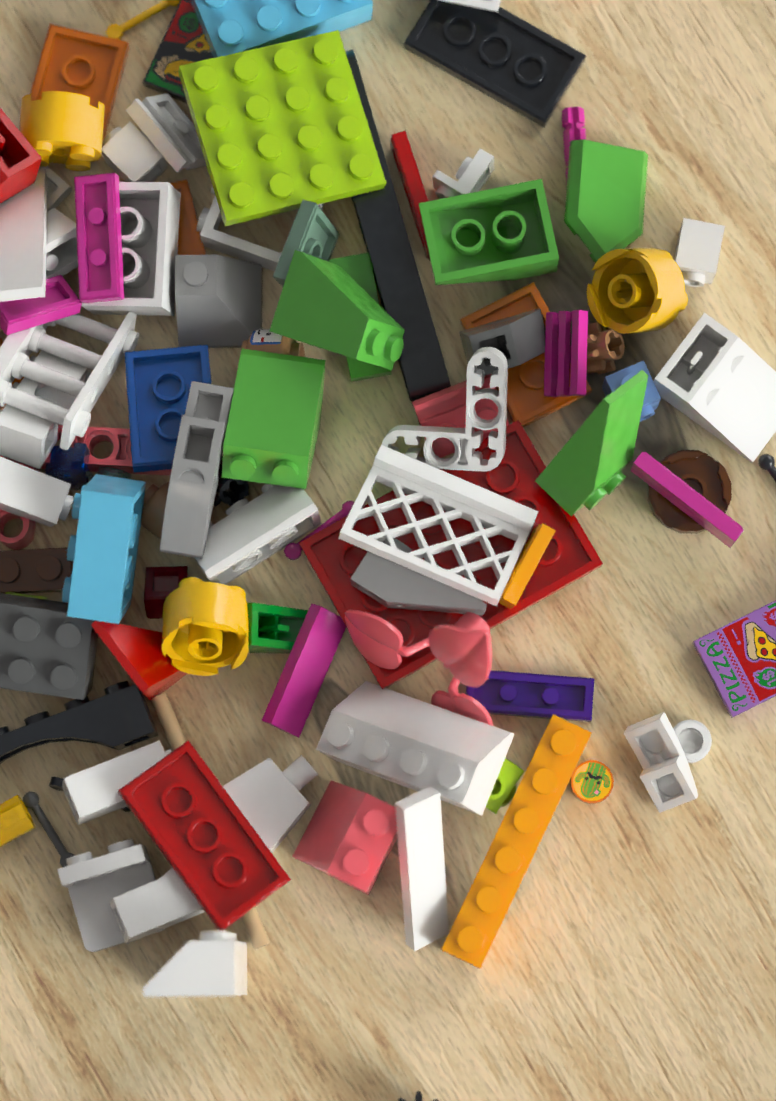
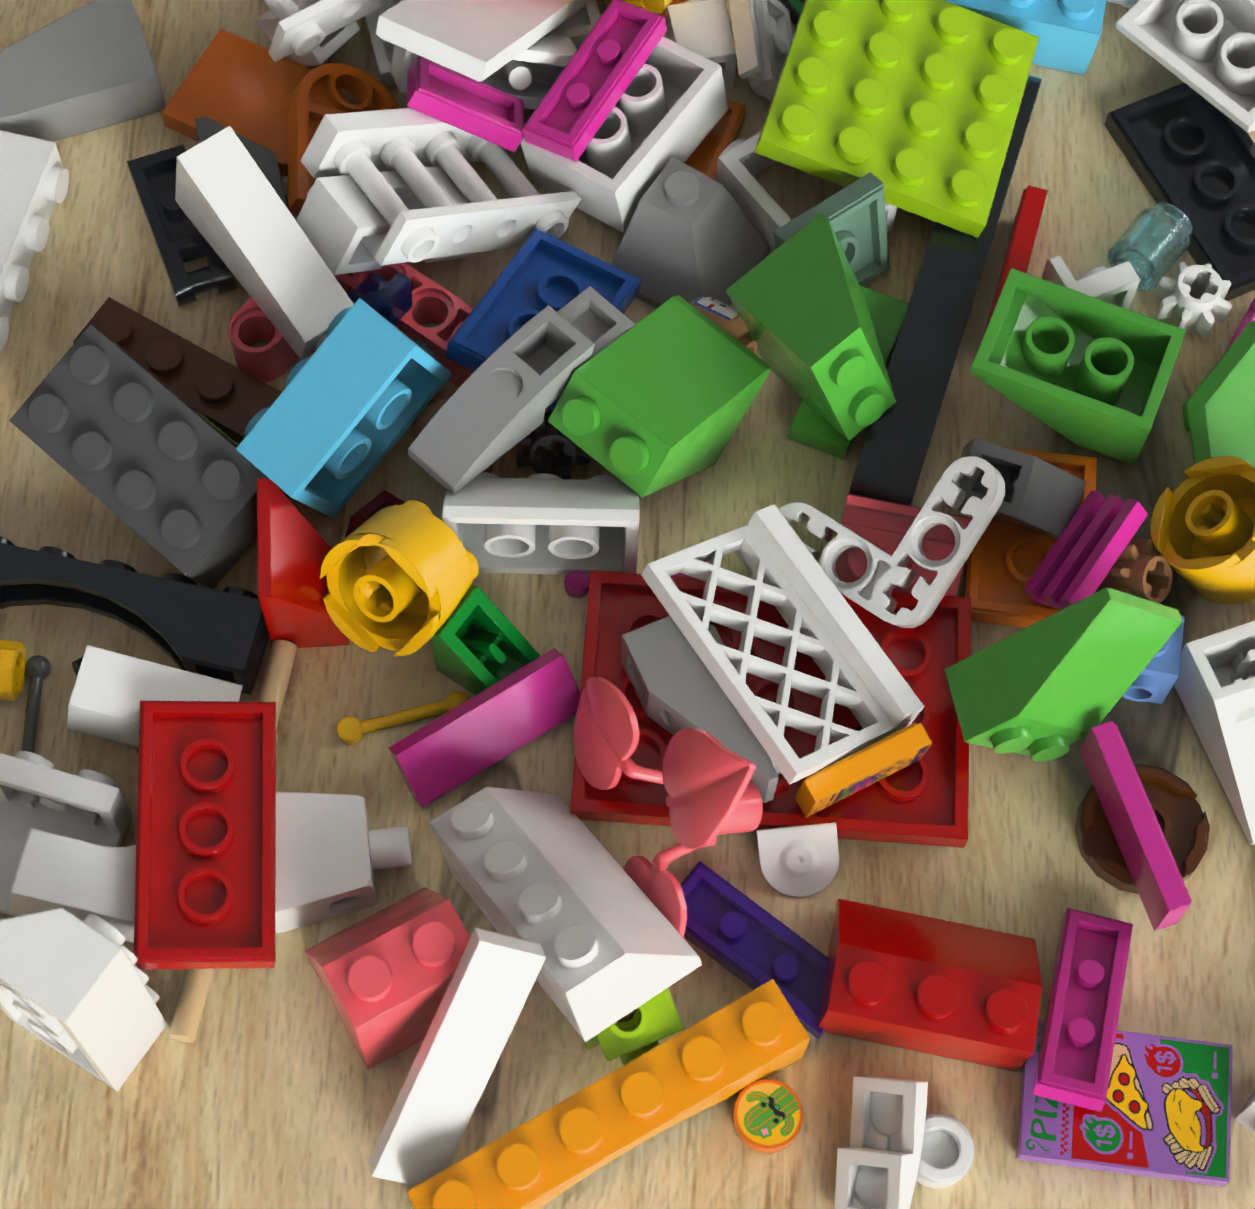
camera: 25 degrees right, 15 degrees down
none -> yellow hinge [337,691,469,745]
none -> white piece [757,822,839,897]
none -> red slope [817,899,1042,1072]
none -> dark pink tile [1032,908,1133,1112]
none -> clear light blue brick [1108,203,1192,290]
none -> white gear [1155,262,1232,338]

